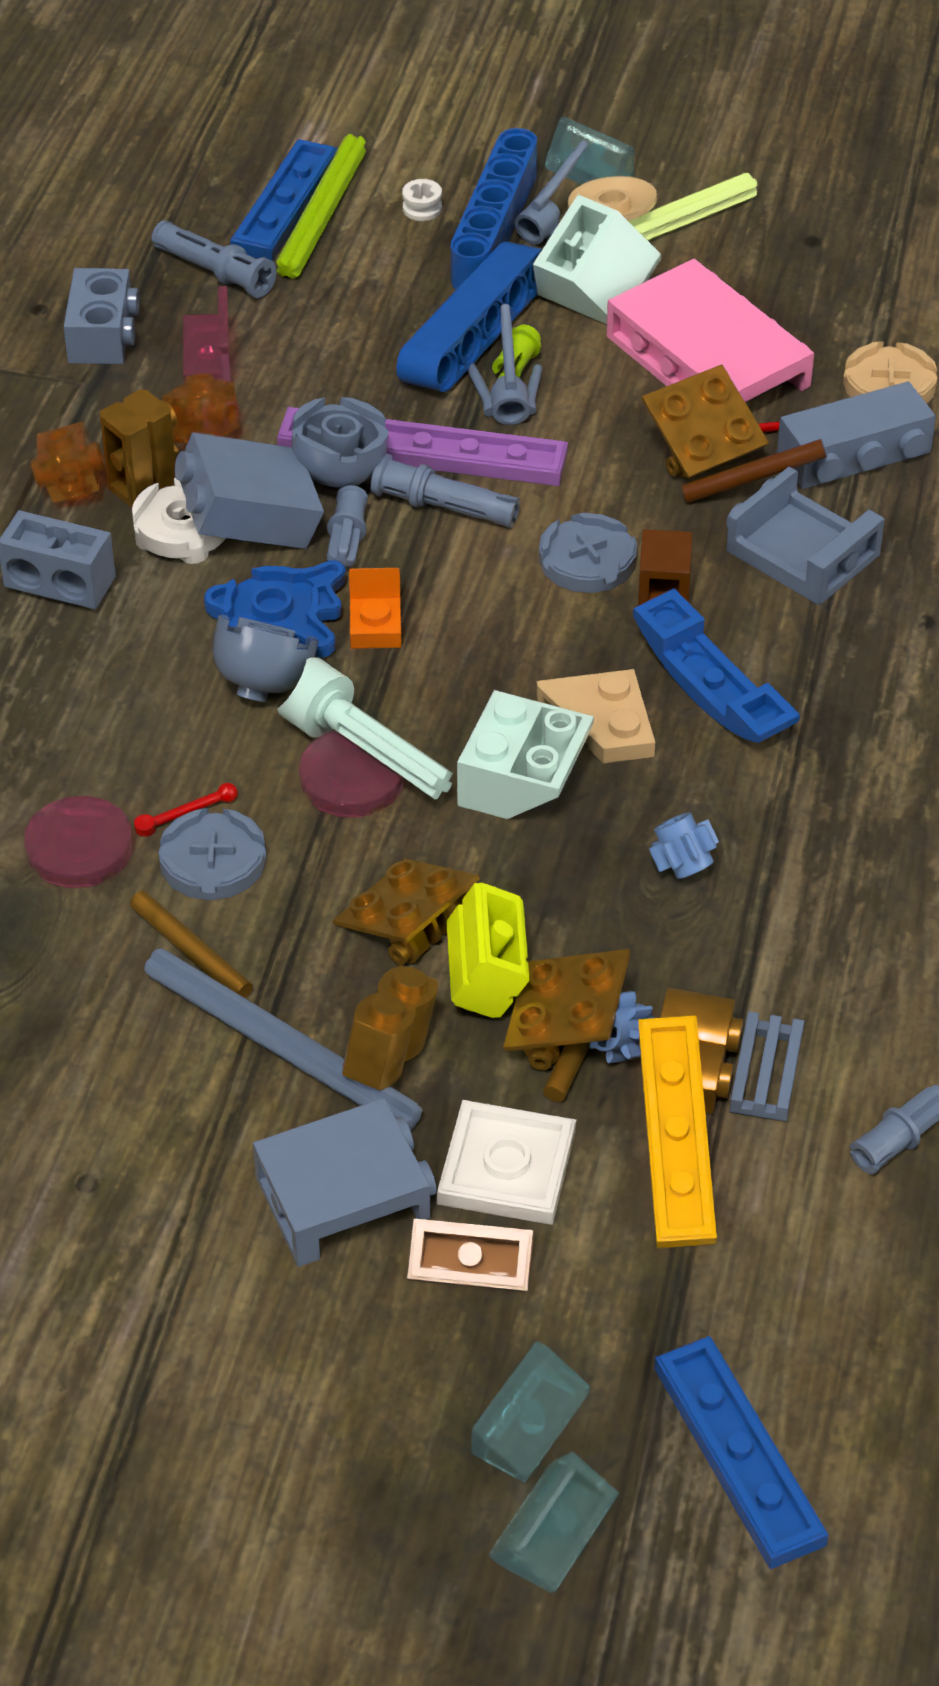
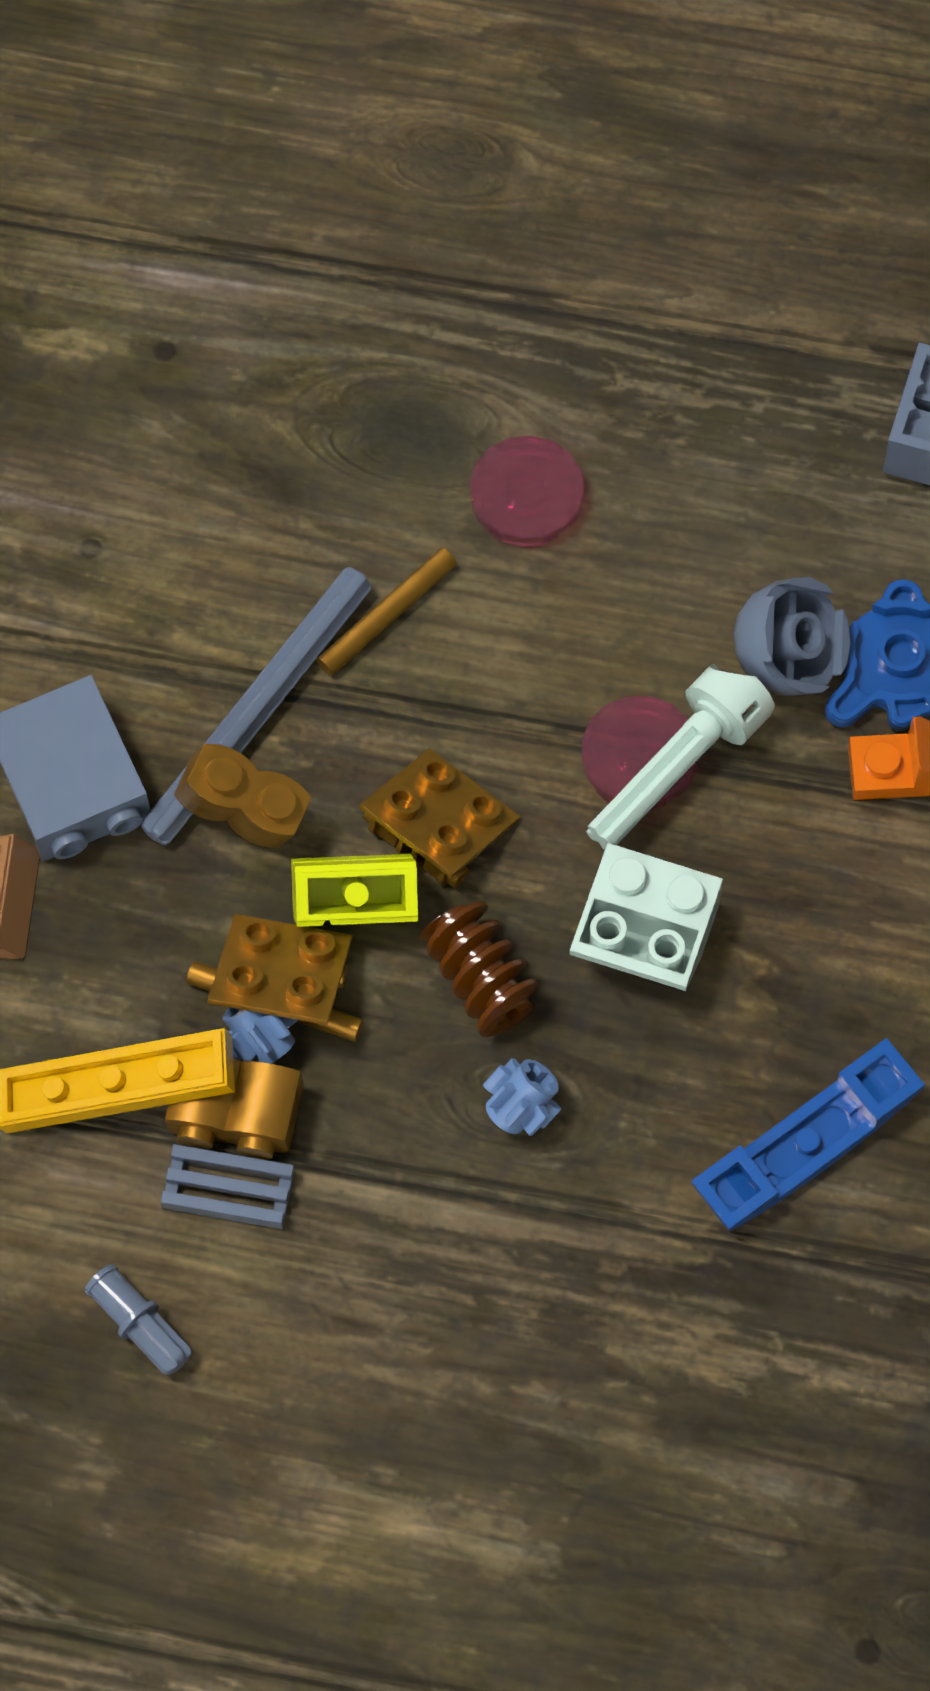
camera: 90 degrees right, 20 degrees up
red hinge [134,783,238,837] -> none
sand blue tile [158,808,267,900] -> none
white tile [437,1100,576,1225] -> none
tan wing [536,669,655,763] -> none
none -> reddish brown piece [418,900,539,1037]

